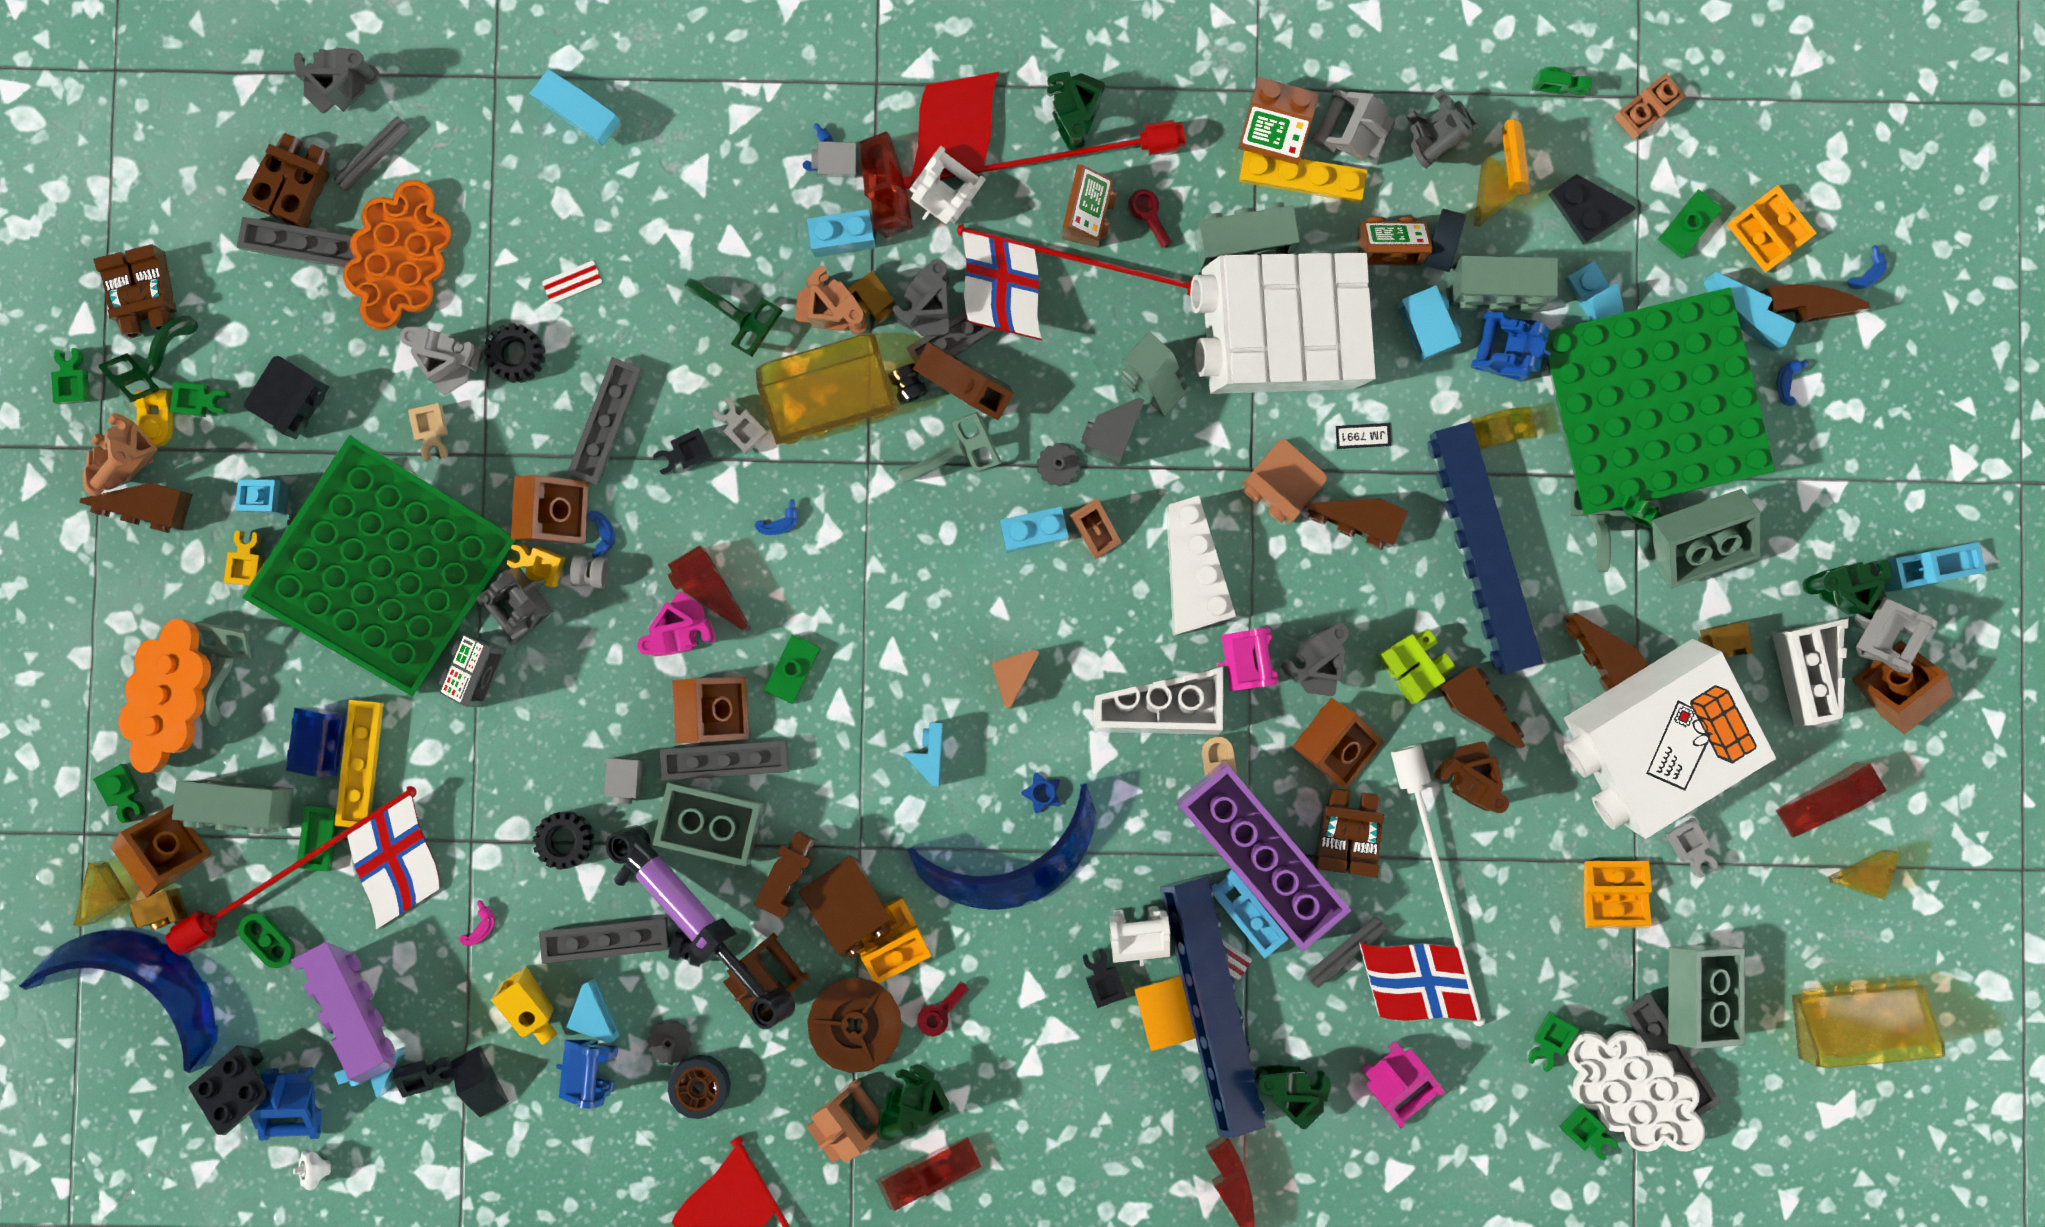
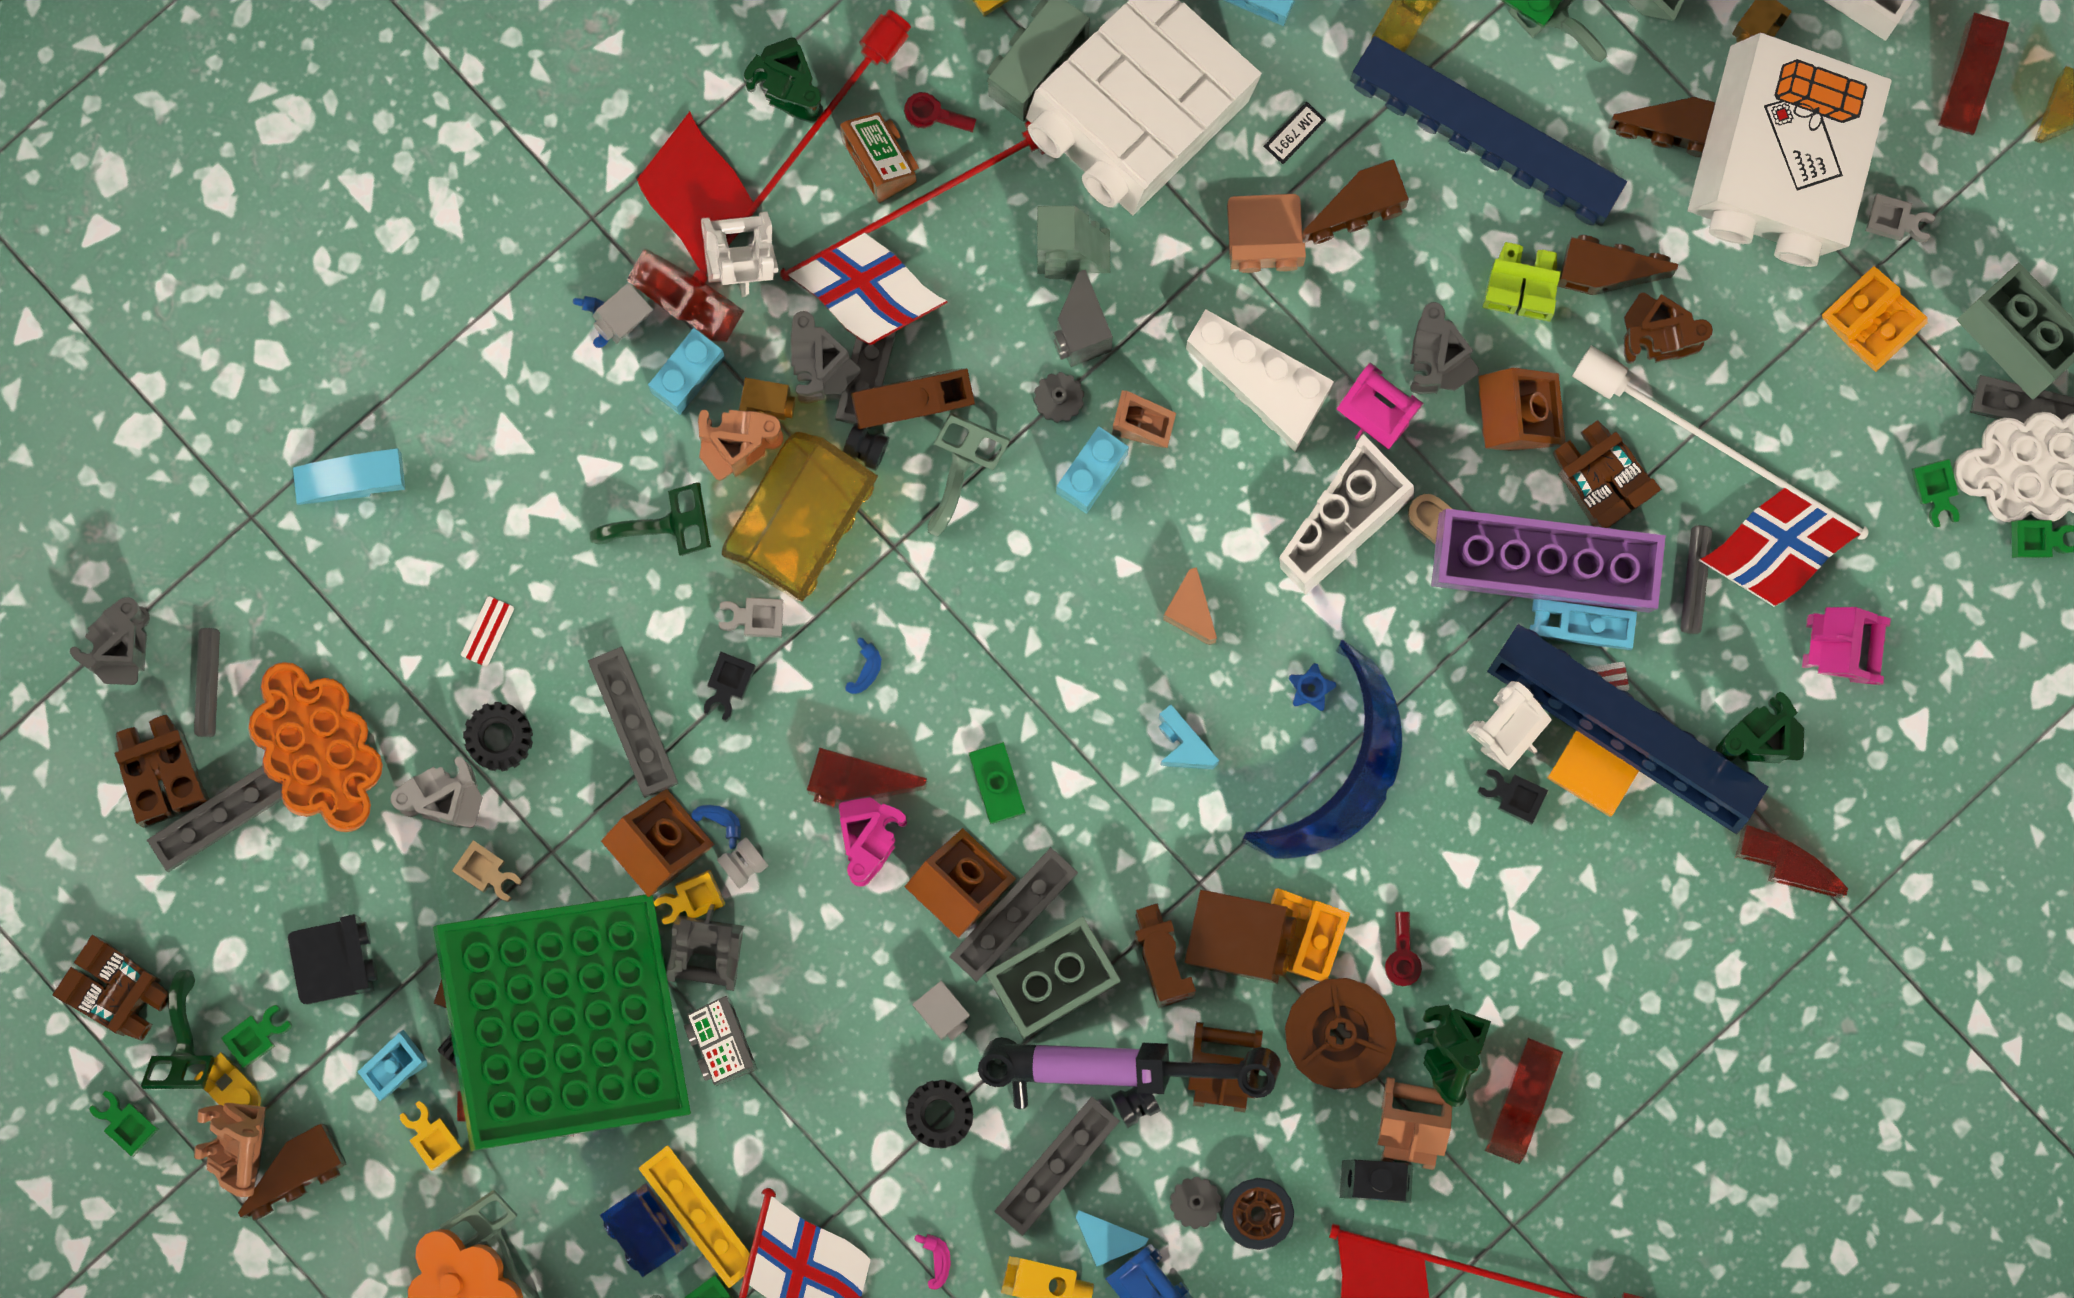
camera: 45 degrees left, 5 degrees down
none -> black torso [1339,1159,1413,1203]

